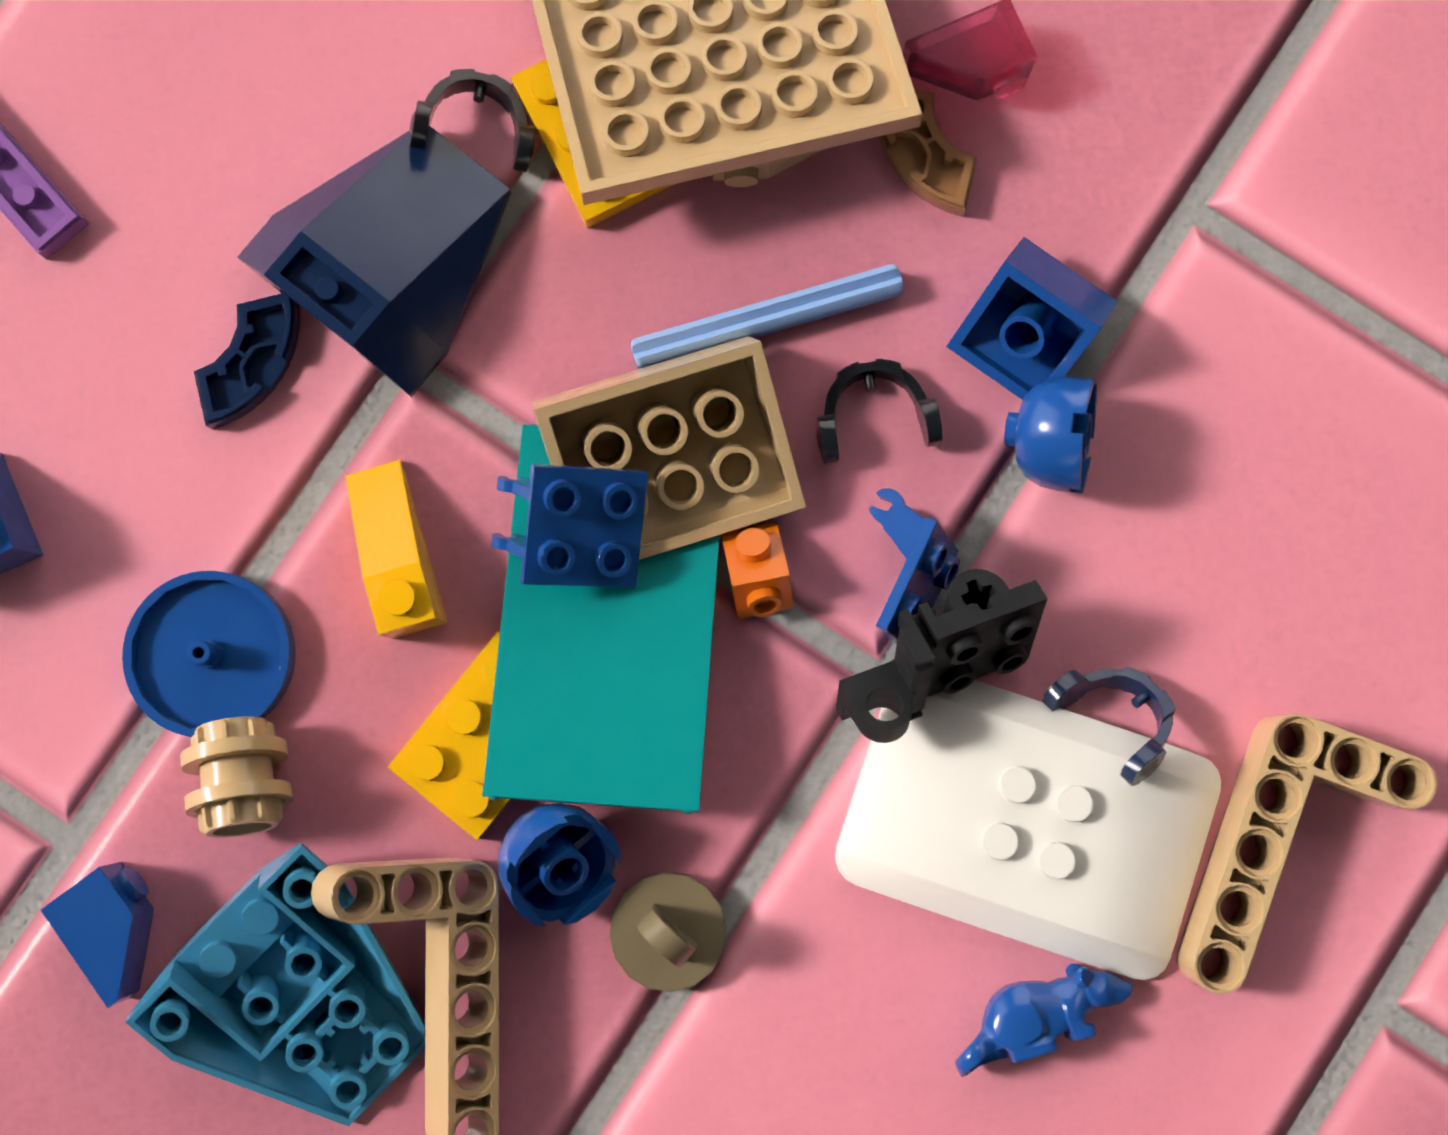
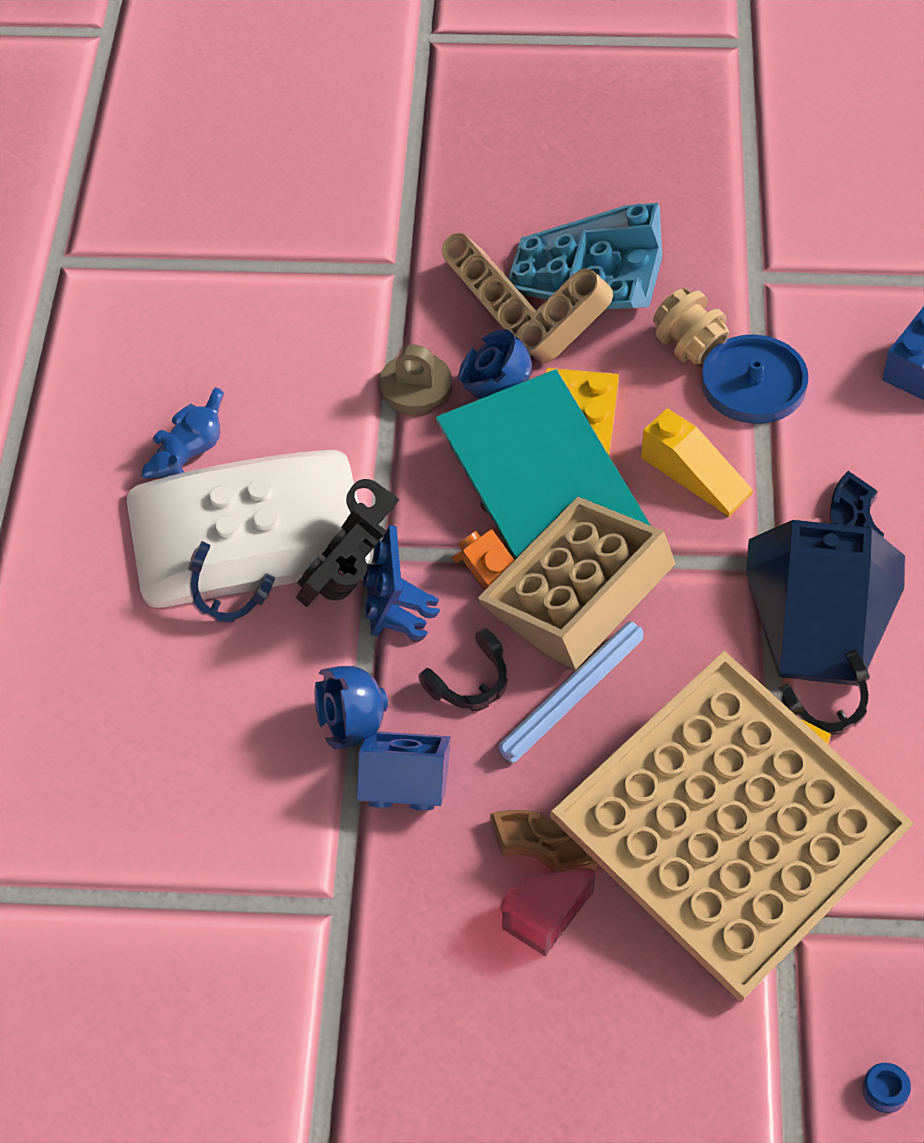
camera: 150 degrees right, 30 degrees down
blue slope [40,862,154,1008] -> none
blue plate [491,464,648,588] -> none
tan beam [1177,714,1437,994] -> none

